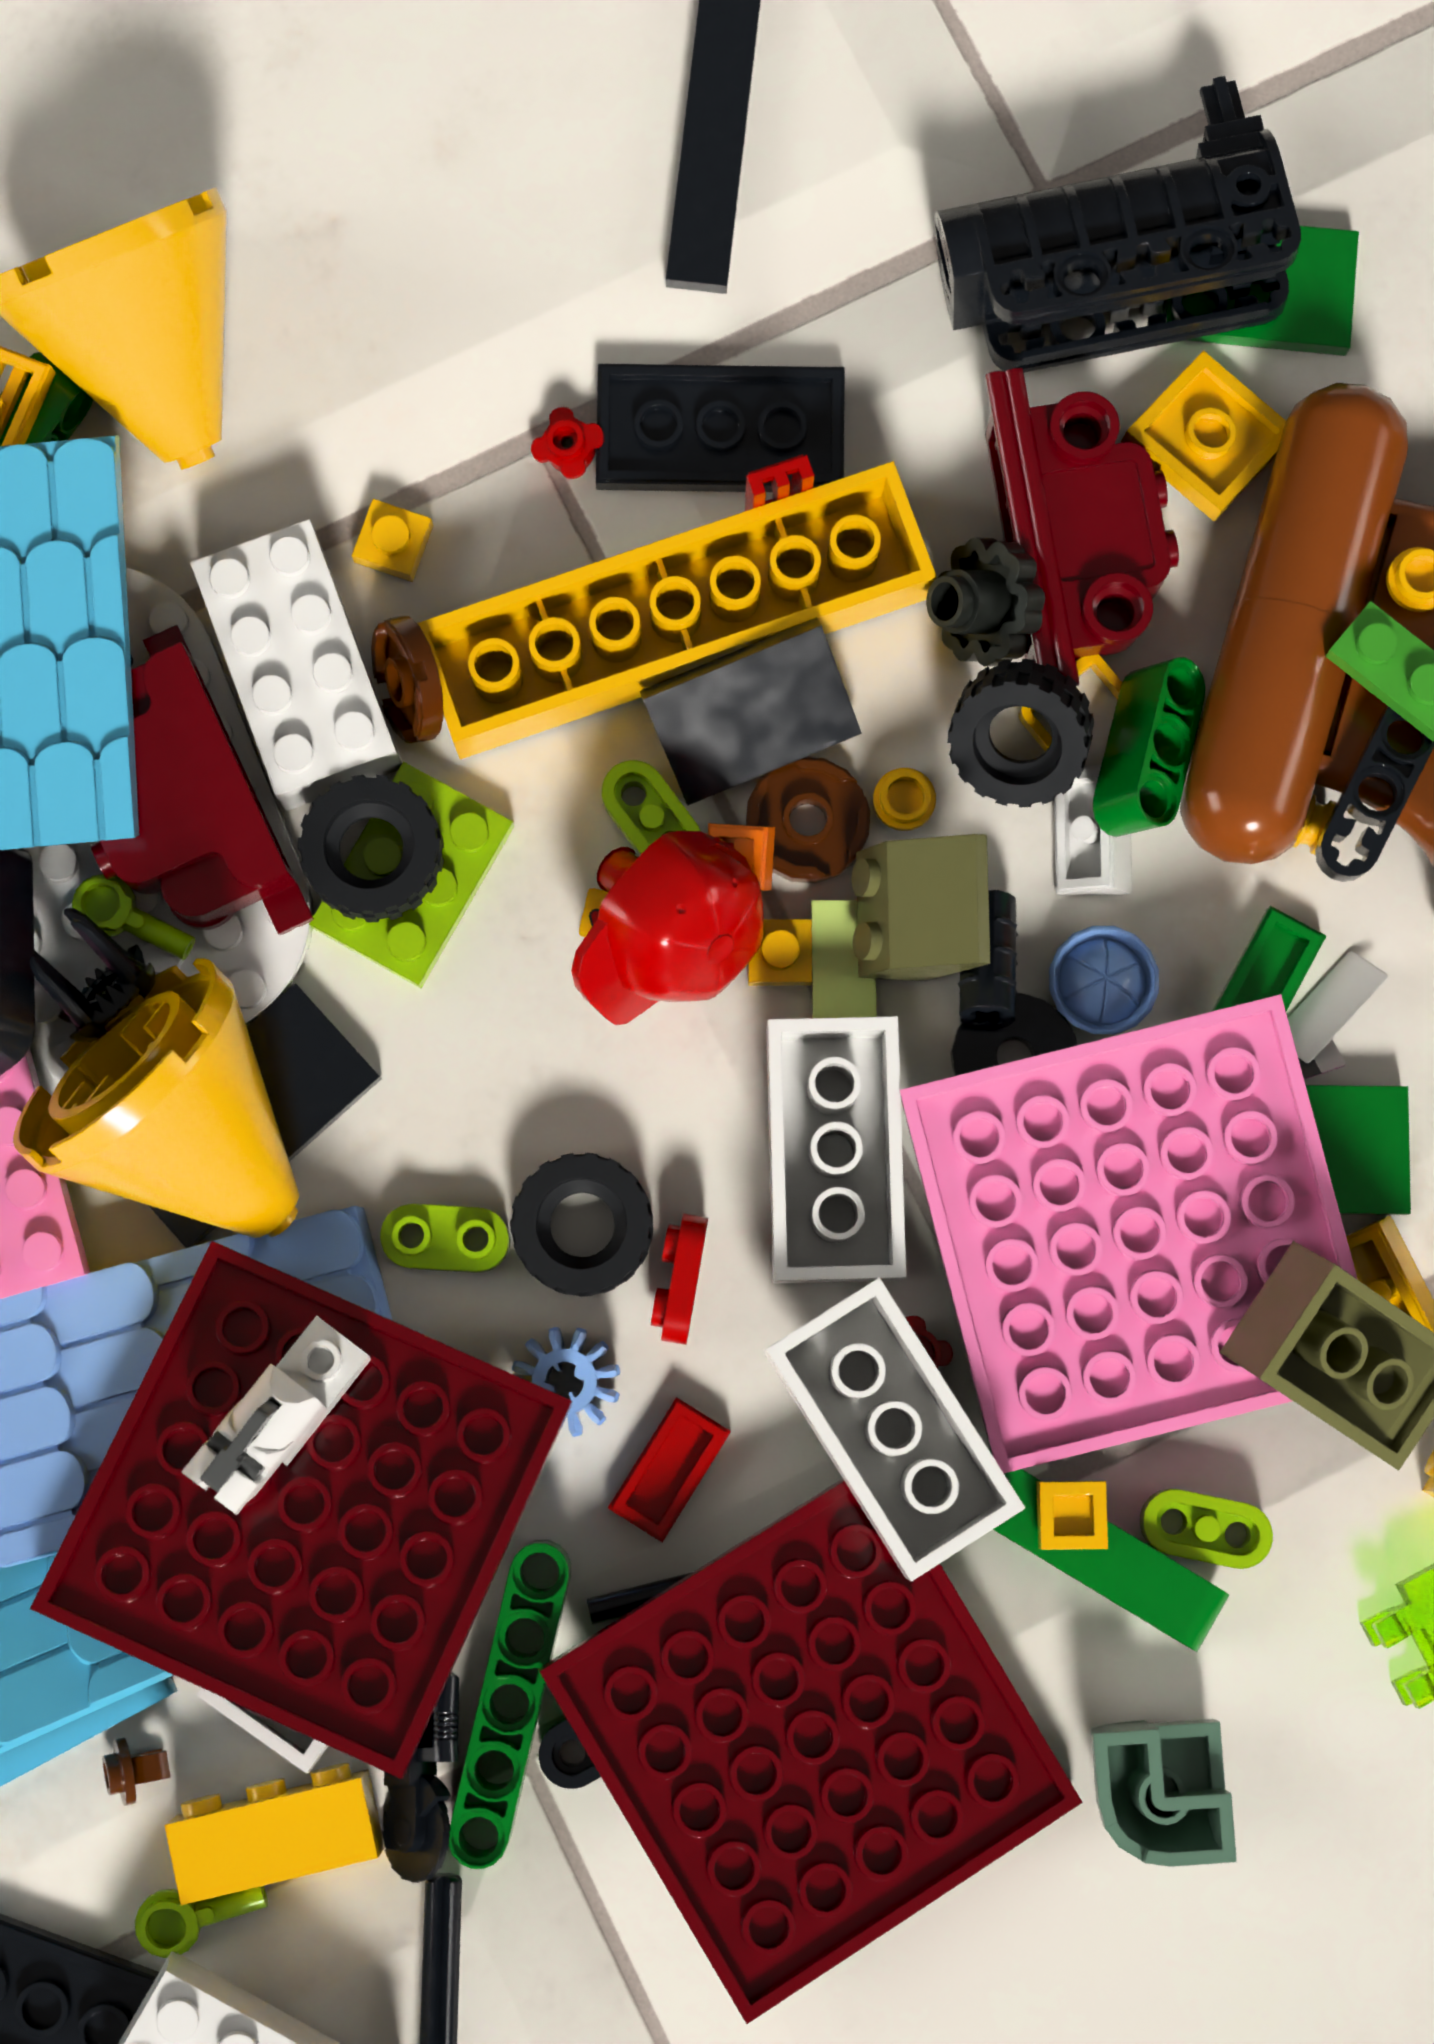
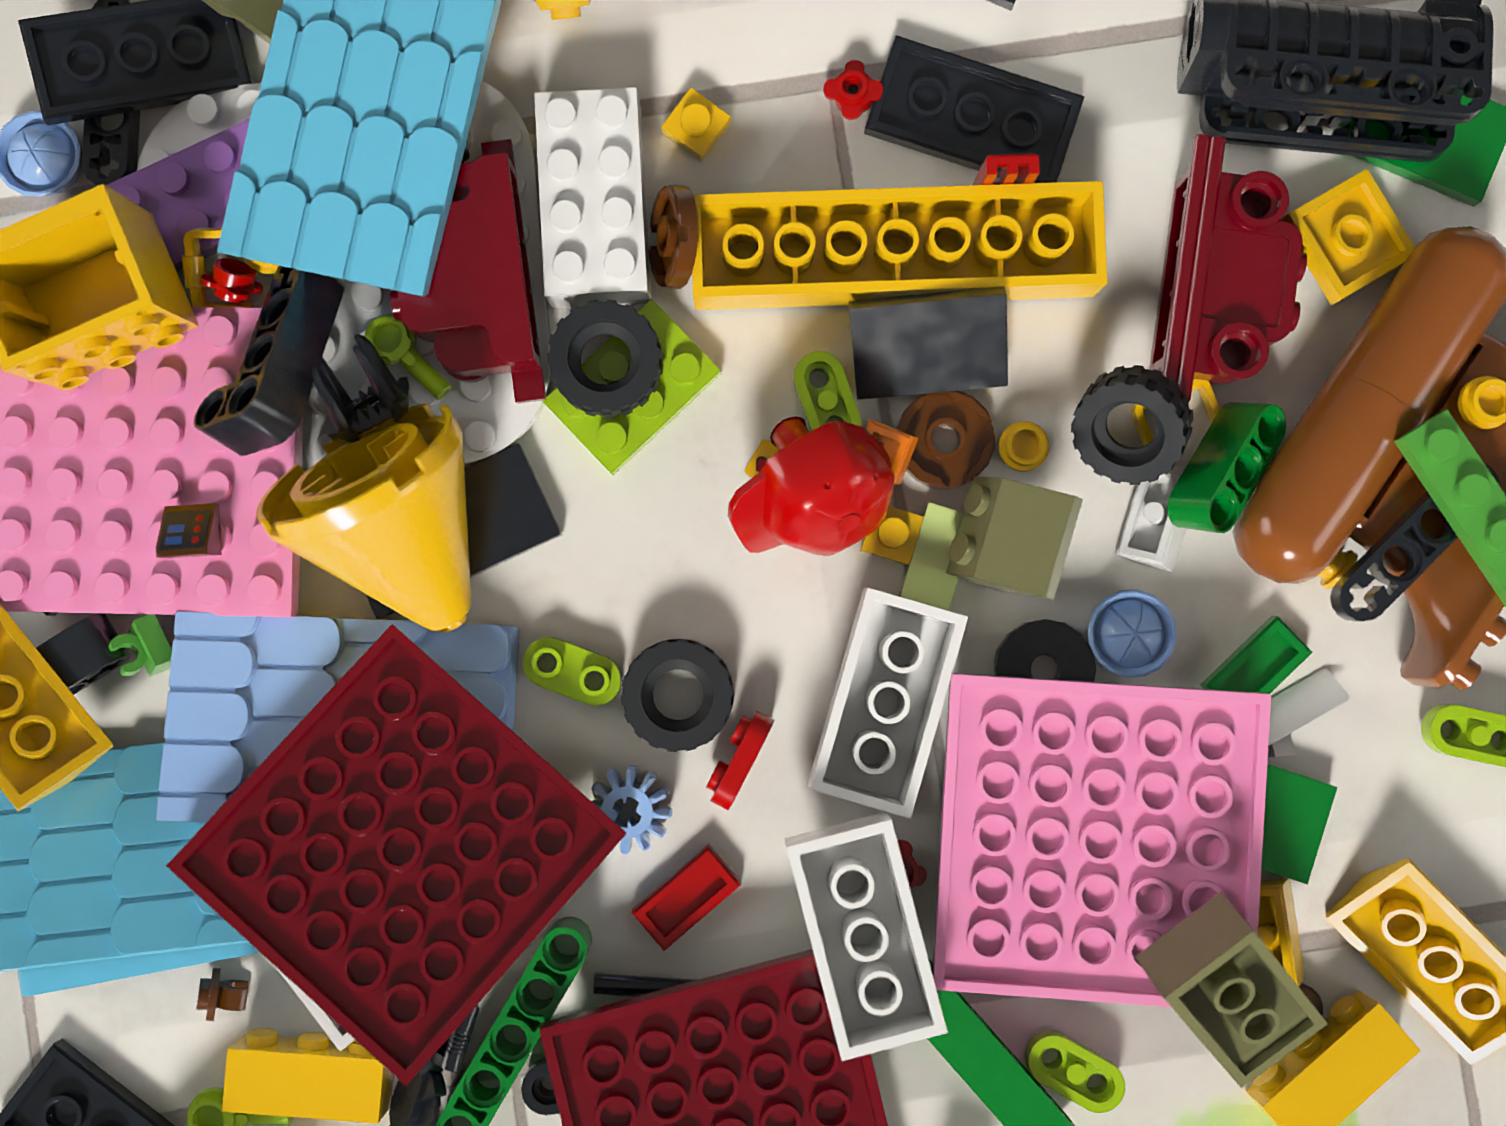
camera: 20 degrees right, 5 degrees up
white plate [182,1315,371,1515] -> none
pearl dark grey plant [926,537,1045,666] -> none
black axle [957,890,1018,1029] -> none
yellow plate [1036,1481,1108,1550] -> none

